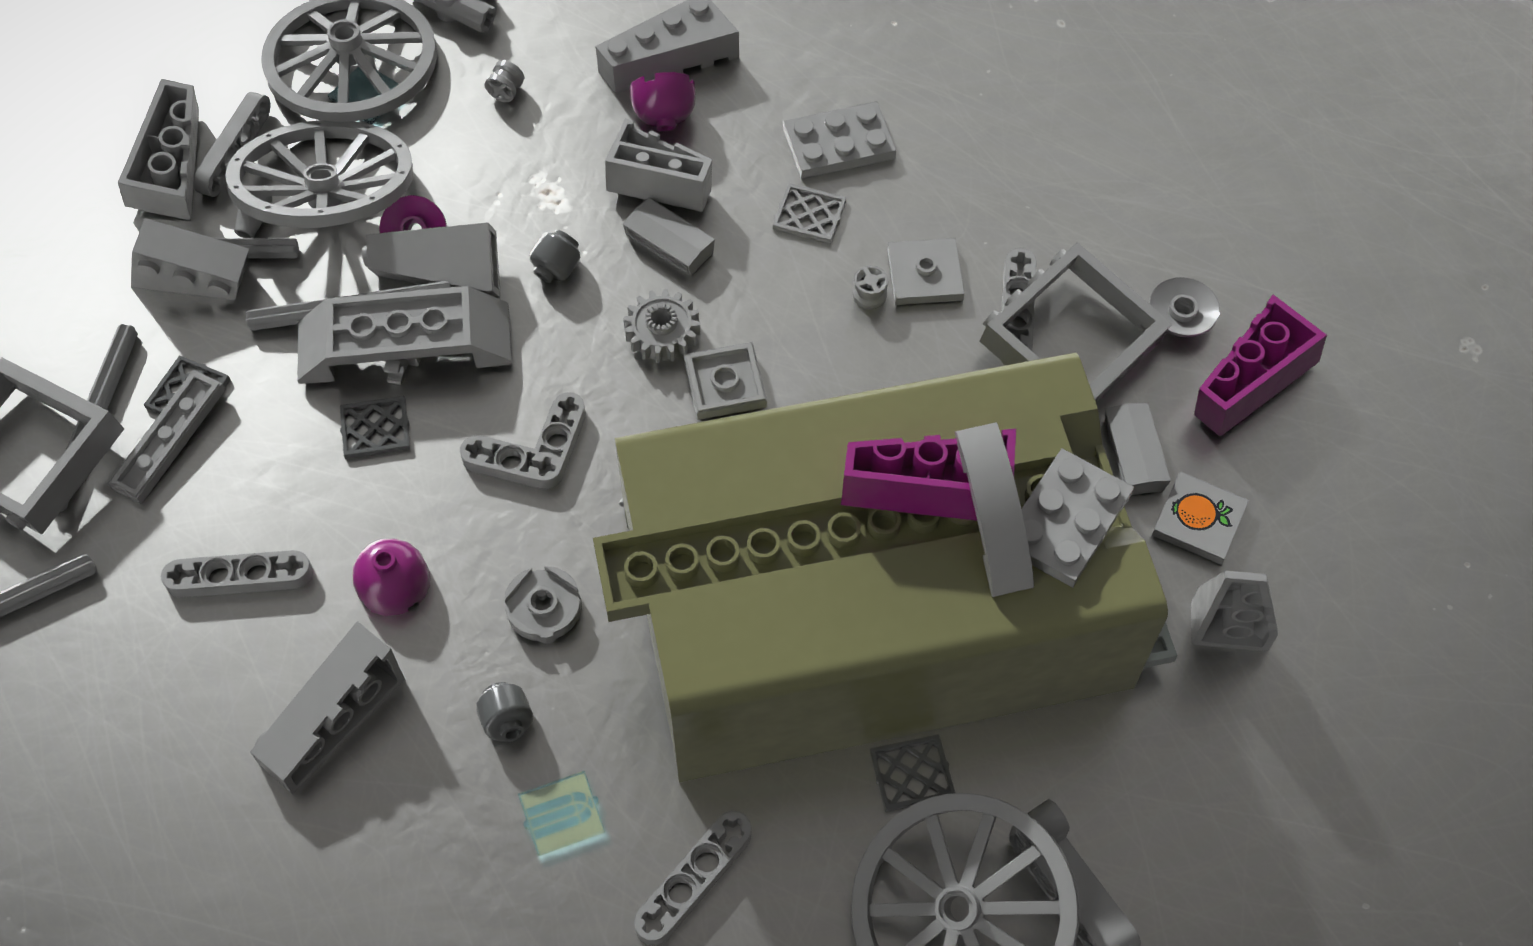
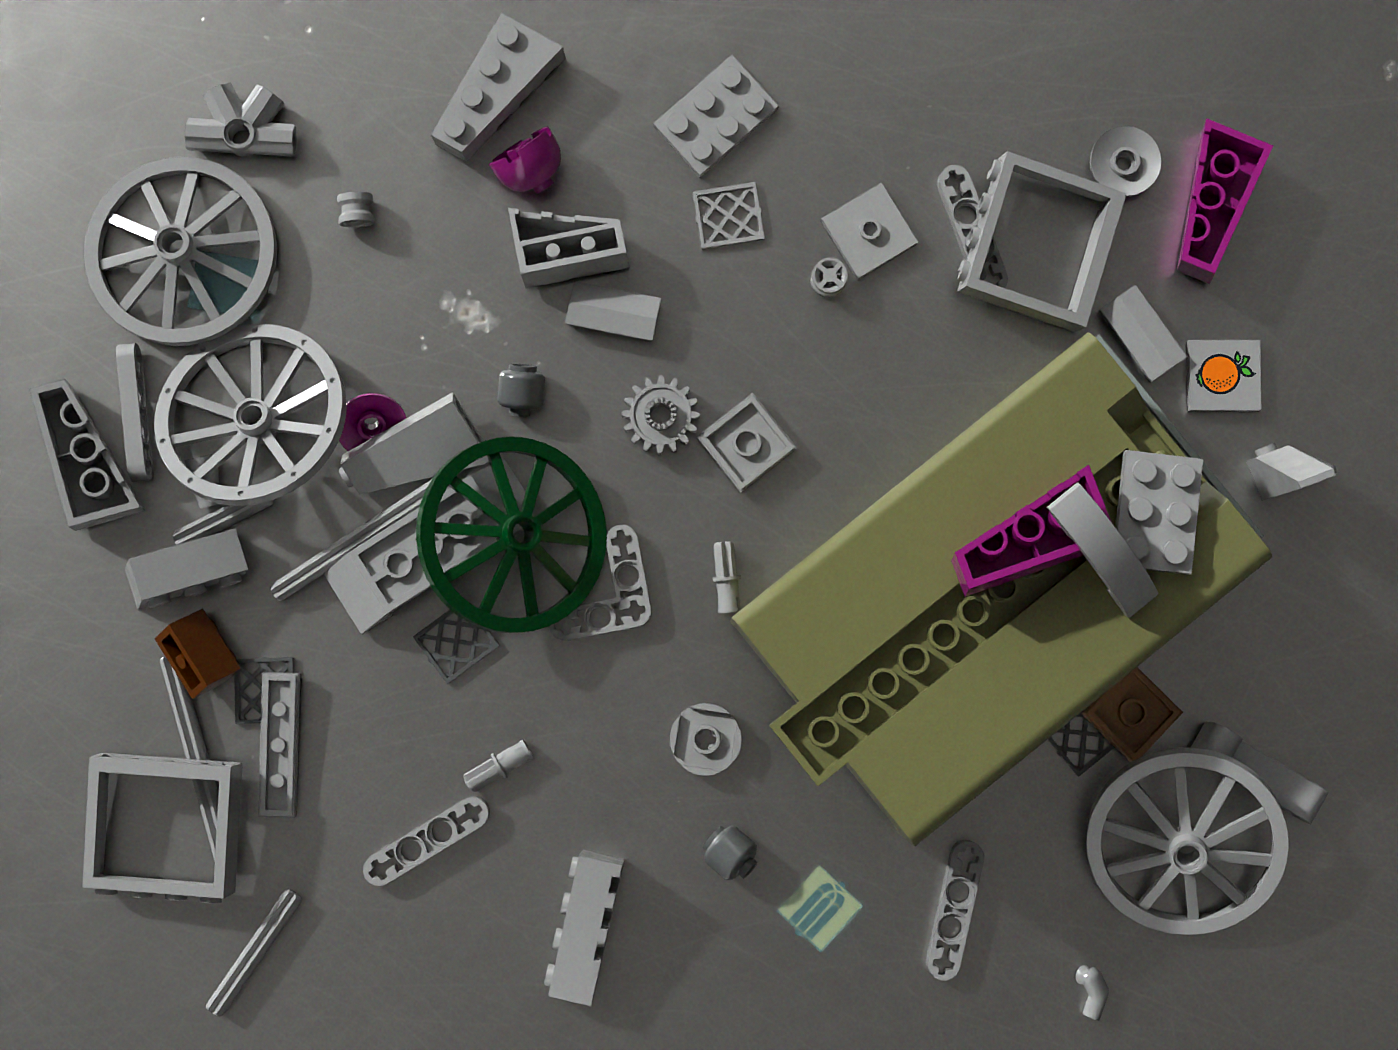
camera: 25 degrees left, 25 degrees up
magenta cylinder [353,538,430,616] -> none
none -> reddish brown brick [154,608,241,699]
none -> dark green wheel [416,437,607,633]
none -> light grey axle [463,739,534,792]
none -> medium nougat plate [1081,667,1183,763]

